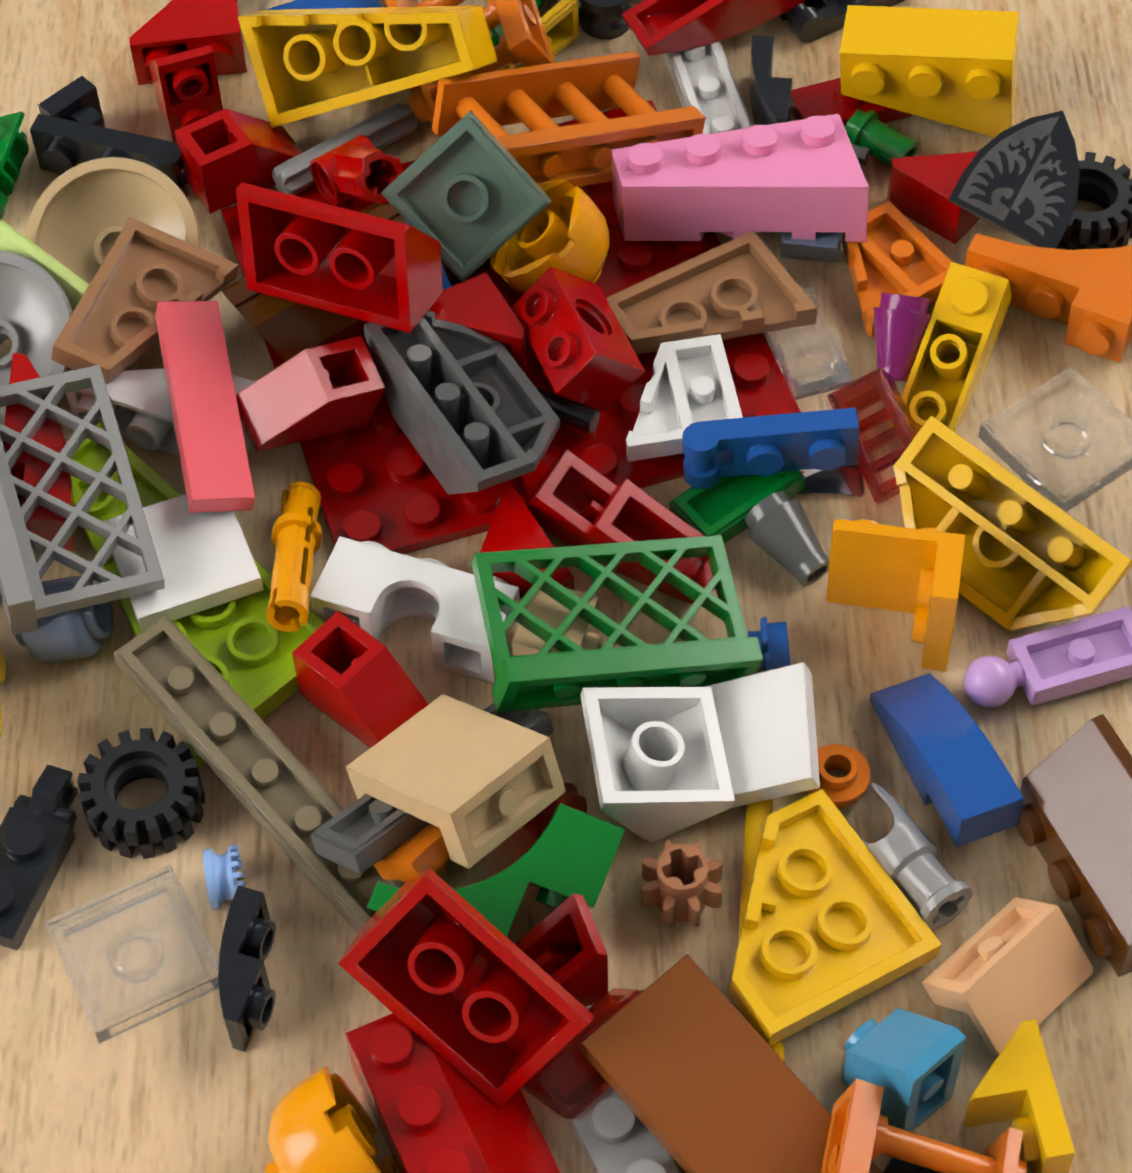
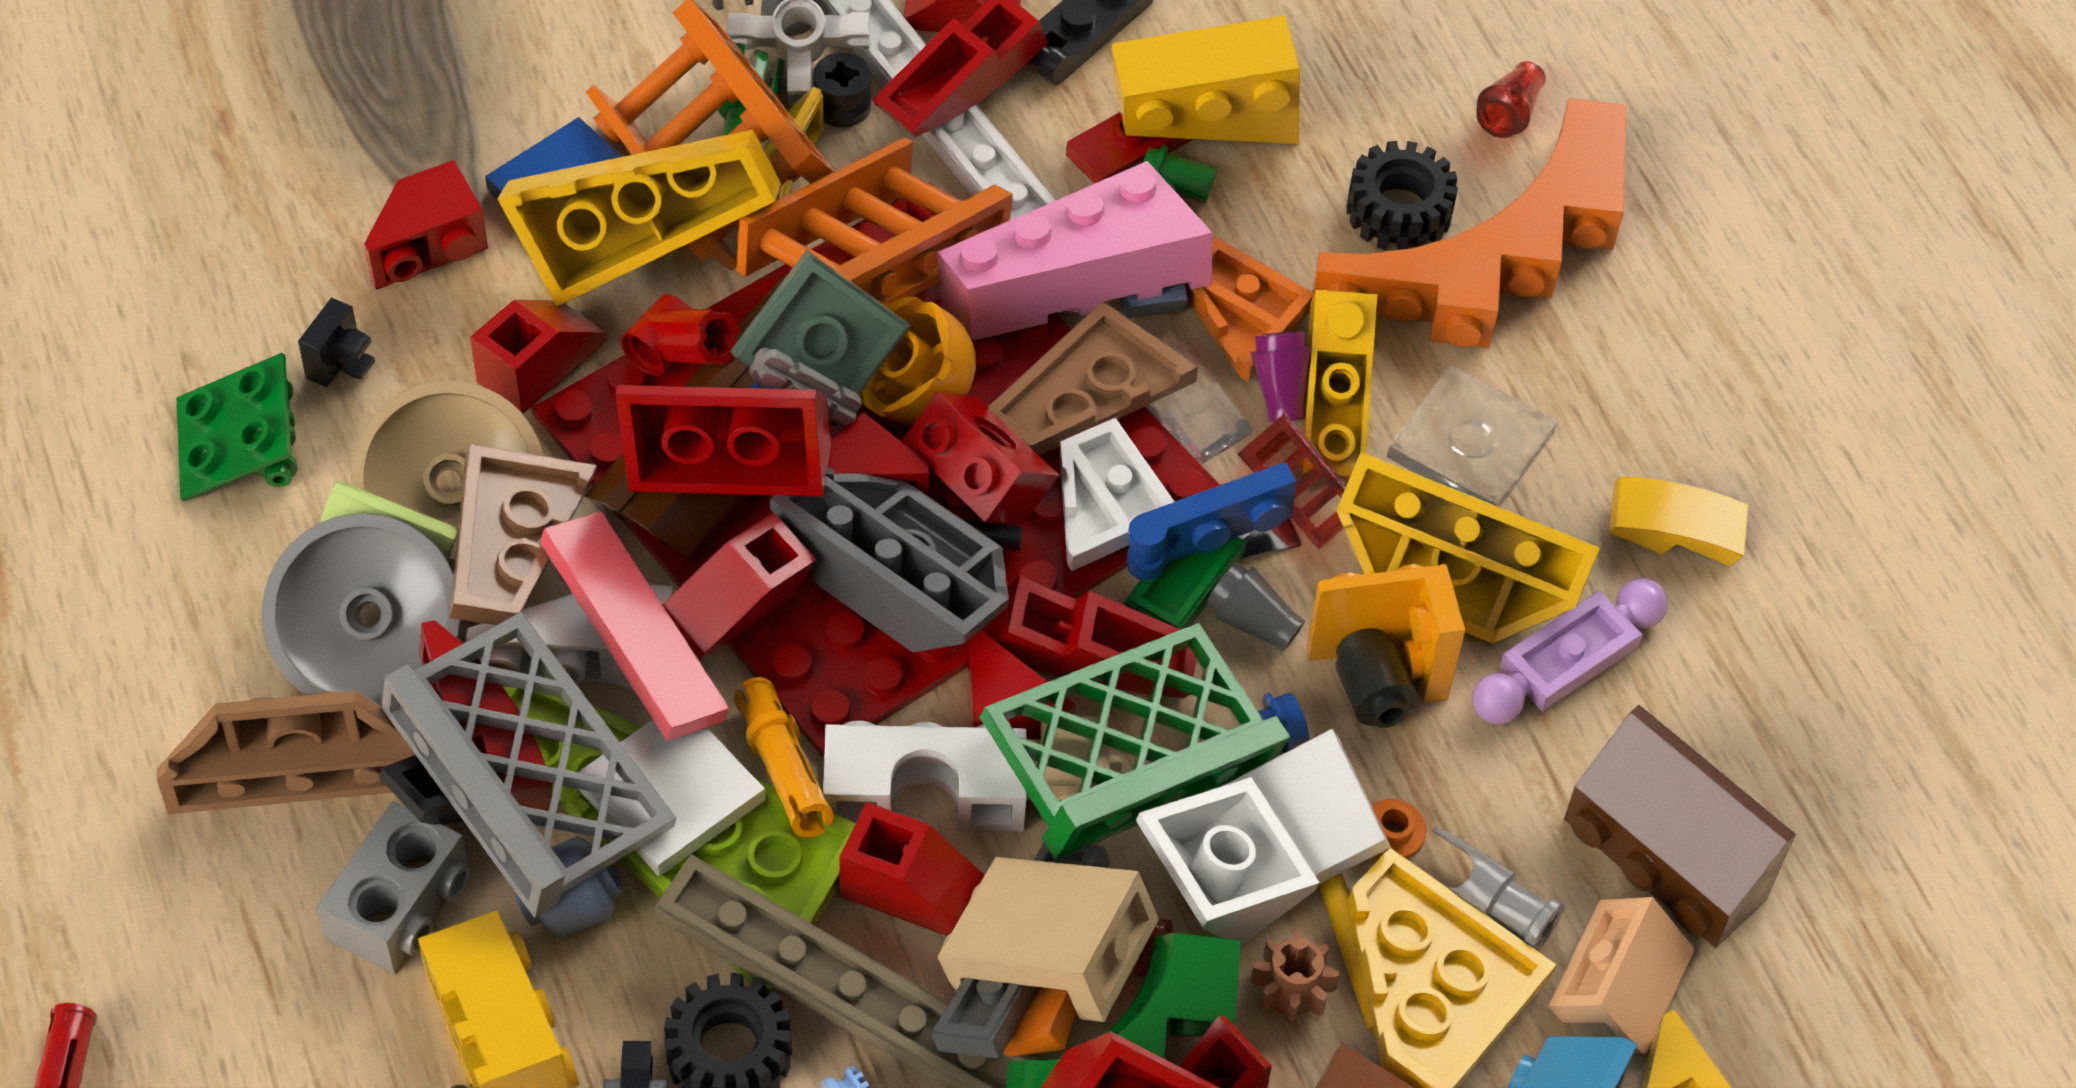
camera: 25 degrees left, 0 degrees up
black plate [30,114,189,197] -> none
red slope [149,45,223,144] -> none
light grey axle [272,103,418,196] -> none
black slope [749,35,792,125] -> none
blue slope [870,673,1024,847] -> none
red slope [887,151,981,244] -> none
shield [948,110,1080,249] -> none
none -> light grey axle [749,348,861,425]
none -> pearl dark grey brick [1335,628,1418,728]

